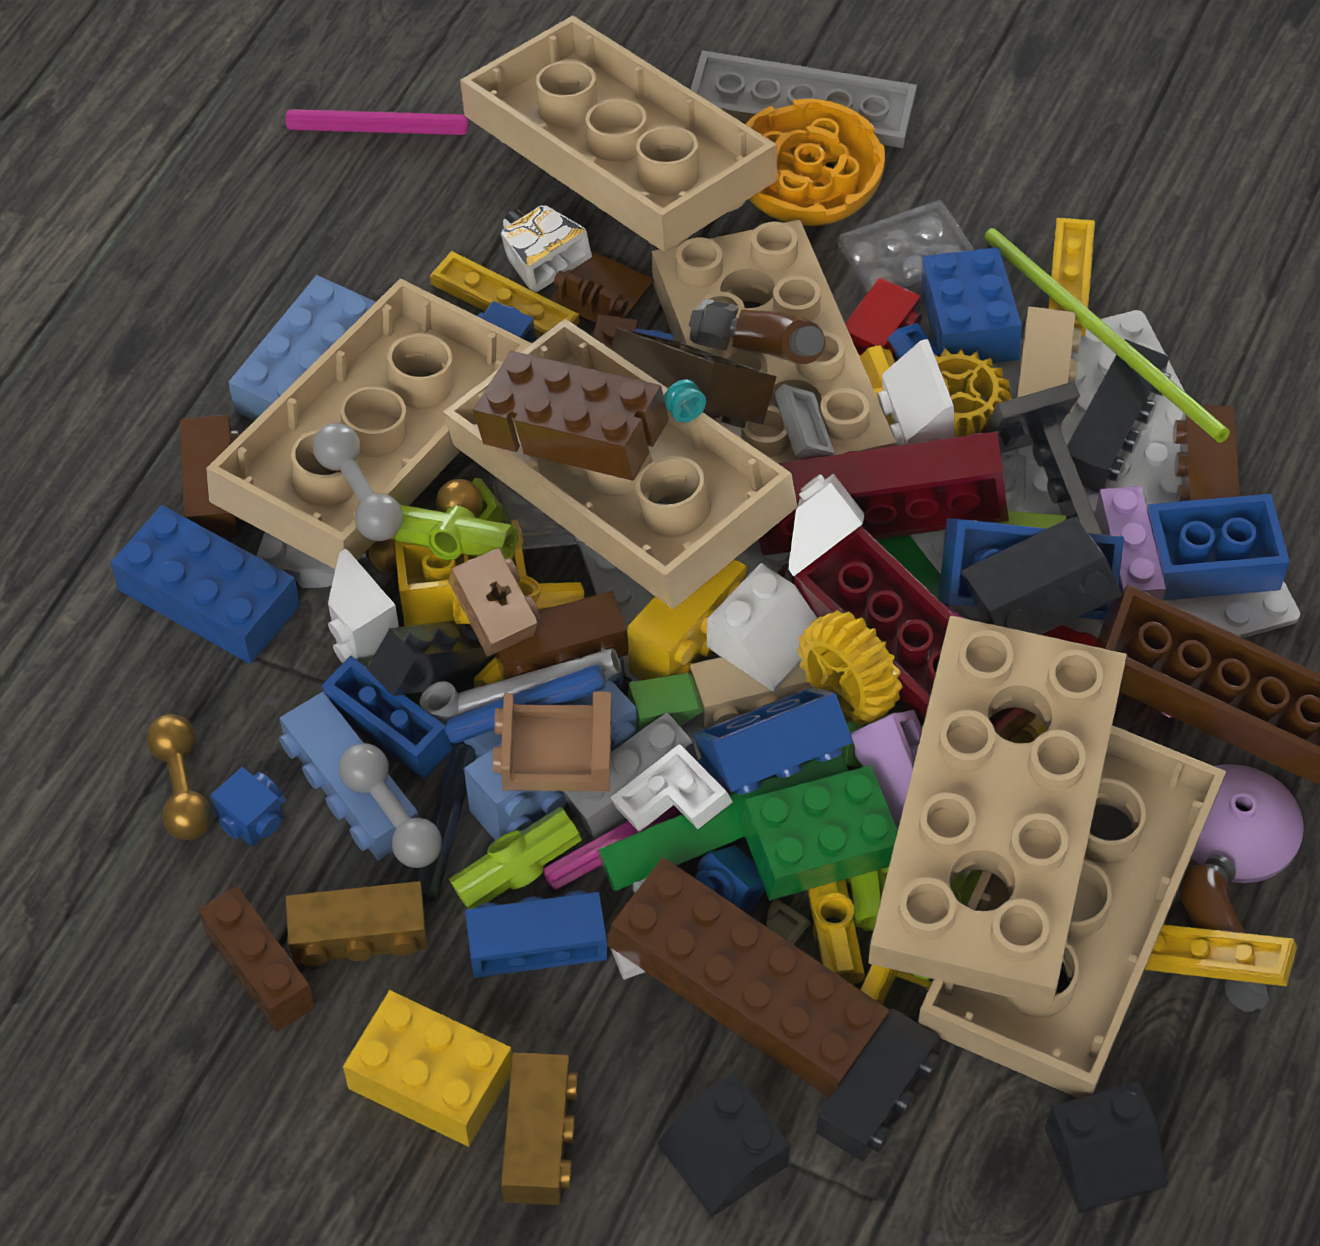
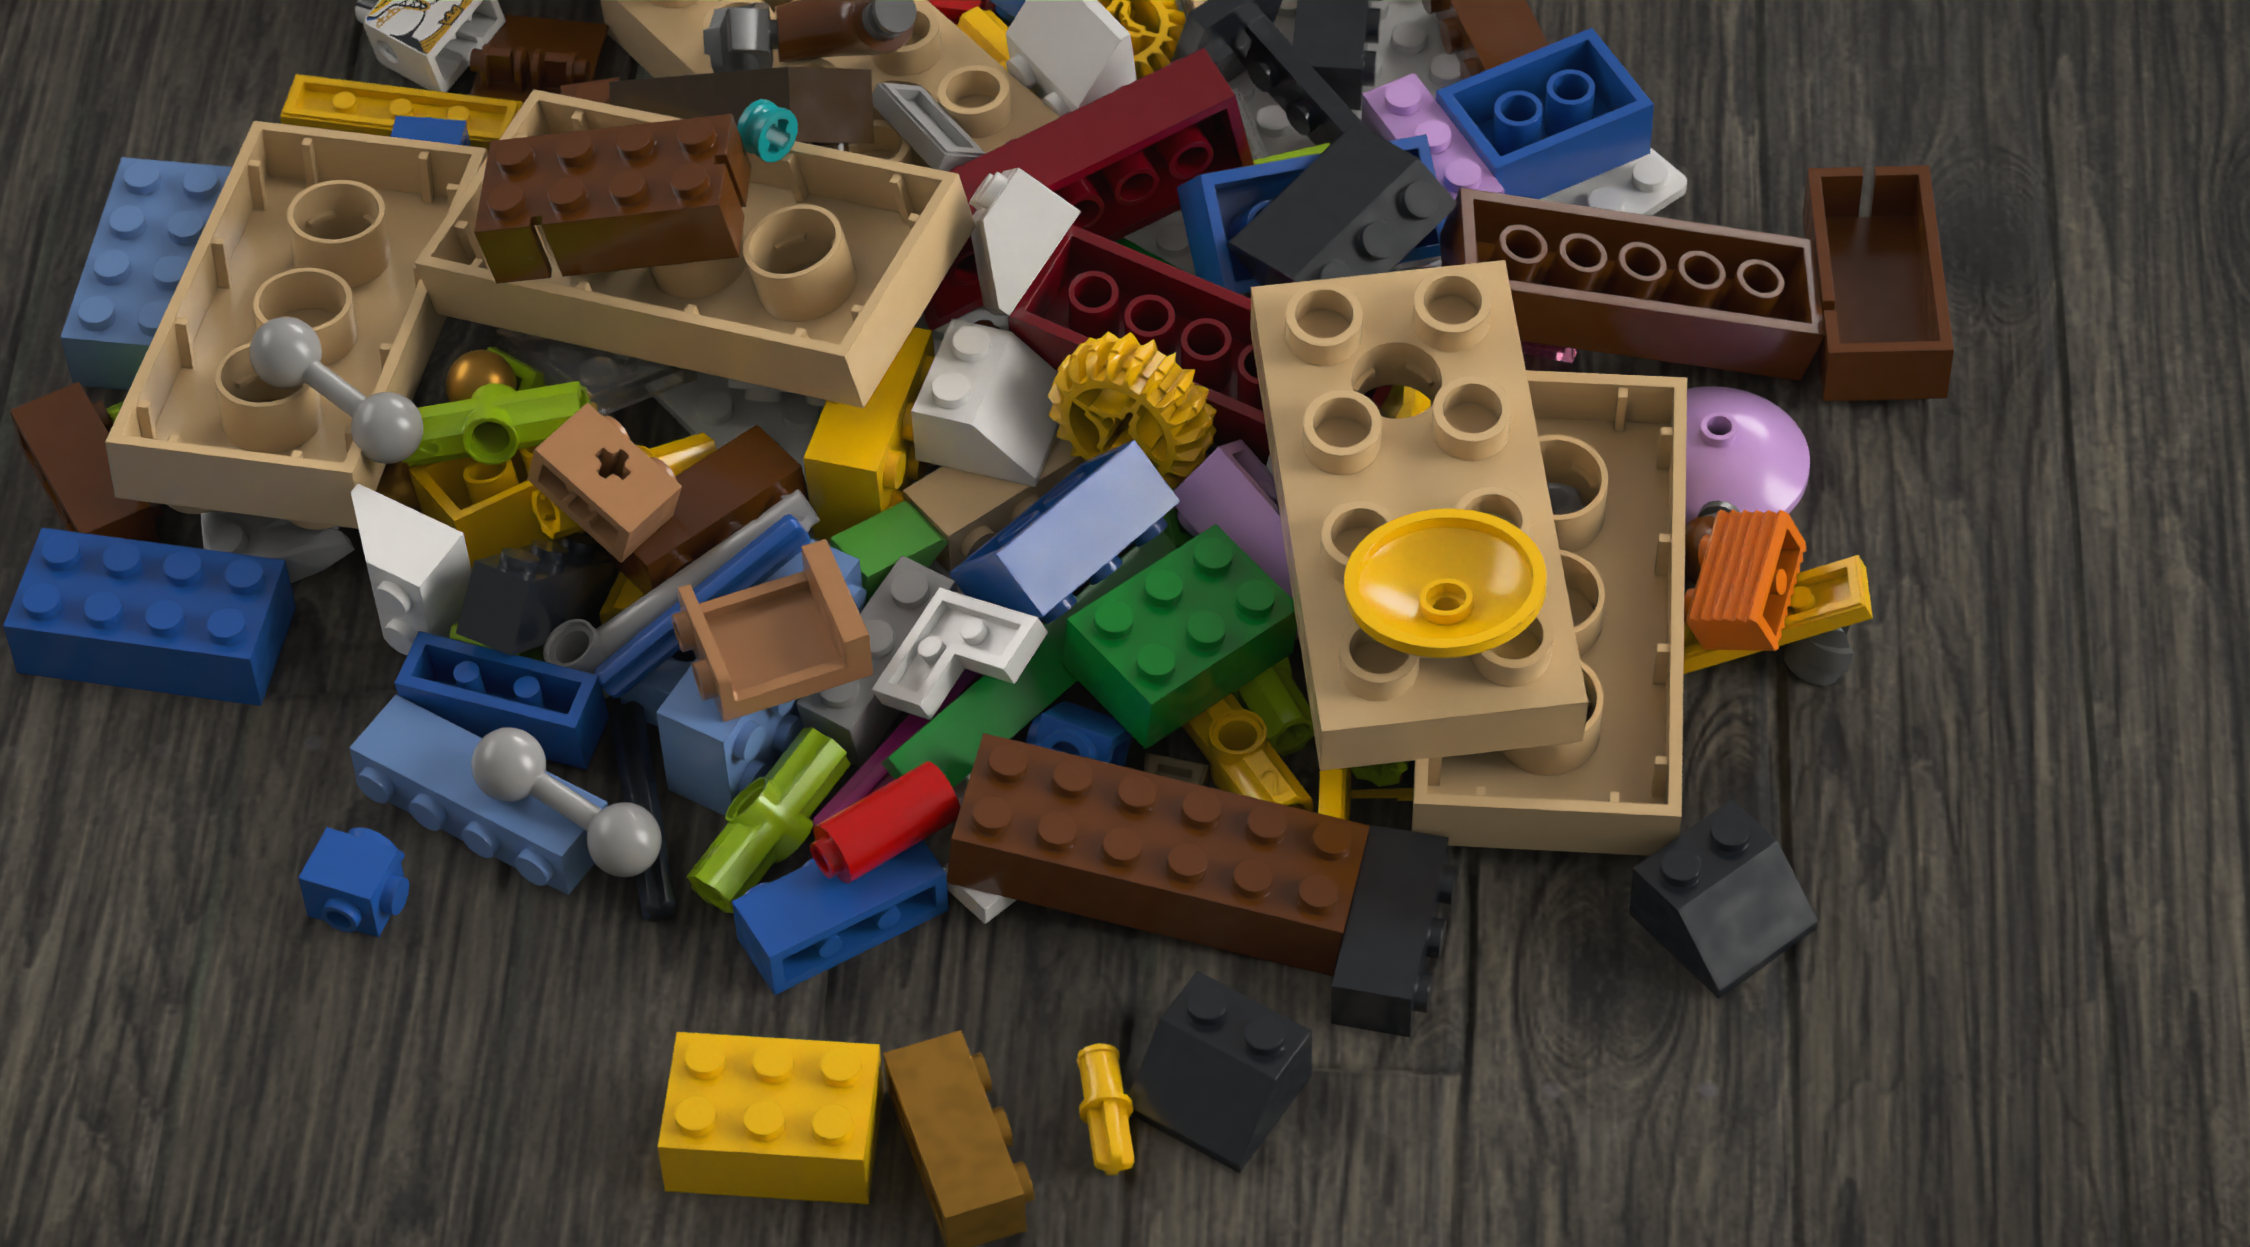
camera: 20 degrees left, 5 degrees down
pearl gold piece [146,714,212,840] -> none
reddish brown brick [198,886,315,1033] -> none
pearl gold brick [286,881,428,966] -> none
none -> red brick [810,761,961,884]
none -> yellow axle [1076,1043,1134,1176]
none -> yellow dish [1344,508,1547,659]
none -> orange brick [1684,509,1806,651]

